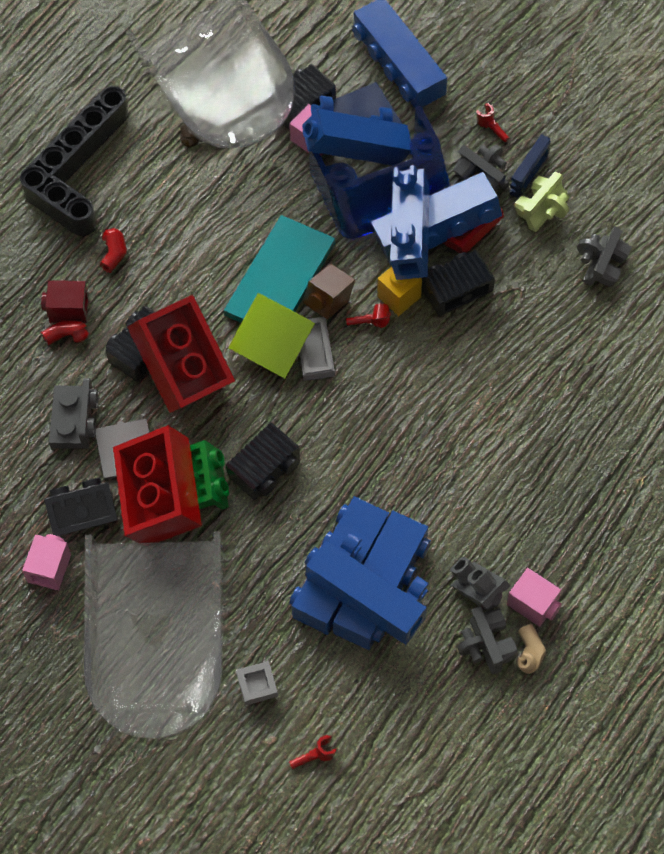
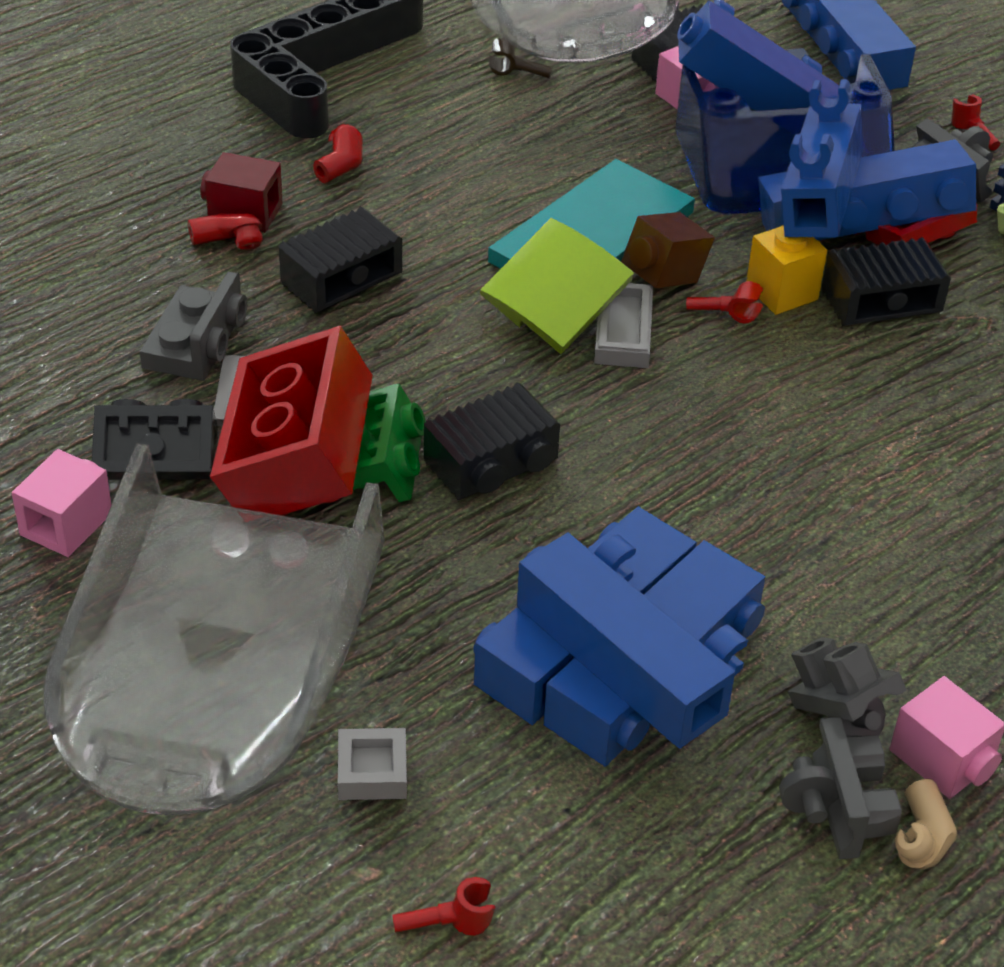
camera: 10 degrees right, 20 degrees down
red brick [127,294,235,413] -> none

